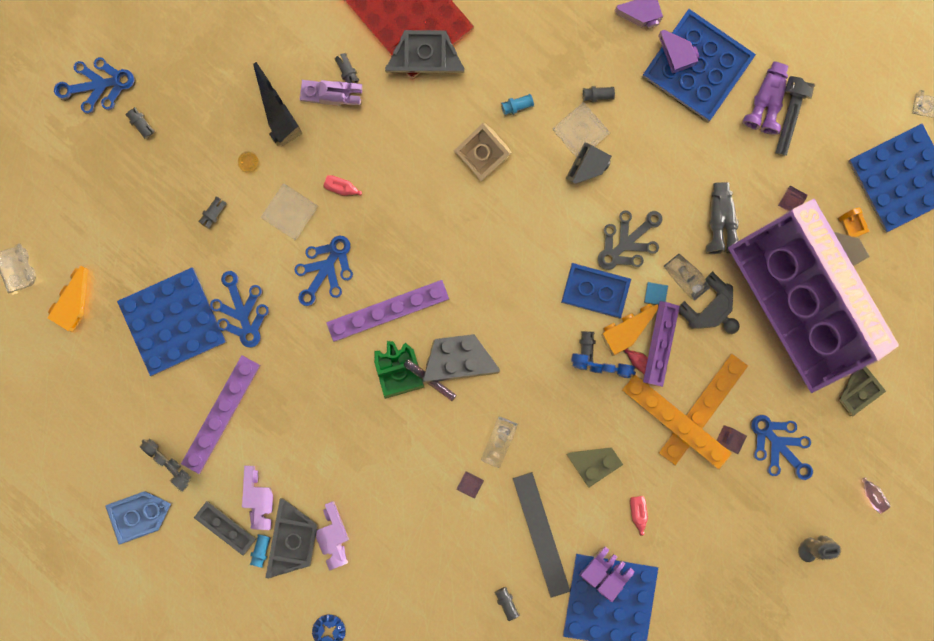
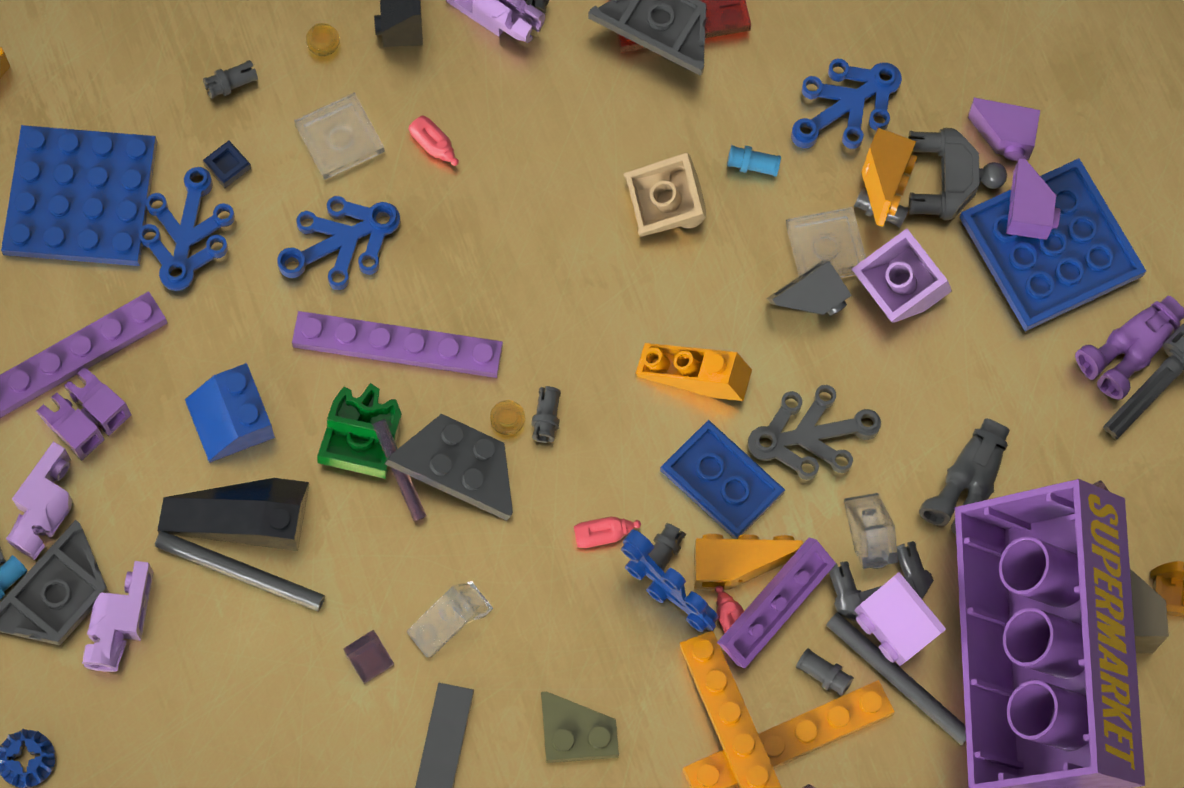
camera: 30 degrees right, 15 degrees down
dark azure tile [644,282,668,305] -> none
none -> medium lavender legs [36,368,132,461]
none -> dark grey piece [155,531,325,612]
none -> black wedge [157,478,309,551]
none -> blue slope [185,363,275,463]
none -> dark blue tile [203,140,251,188]
none -> clear yellow plate [490,400,525,435]
none -> dark grey pin [531,386,561,443]
none -> coral piece [574,516,641,548]
none -> light orange slope [635,343,752,401]
none -> blue plant [791,59,902,149]
none -> dark grey pin [796,648,854,696]
none -> dark grey piece [826,612,966,746]
none -> lavender slope [852,228,952,323]
none -> lavender slope [854,572,946,666]
none -> light orange slope [861,128,918,227]
none -> dark grey connector [908,128,1007,220]

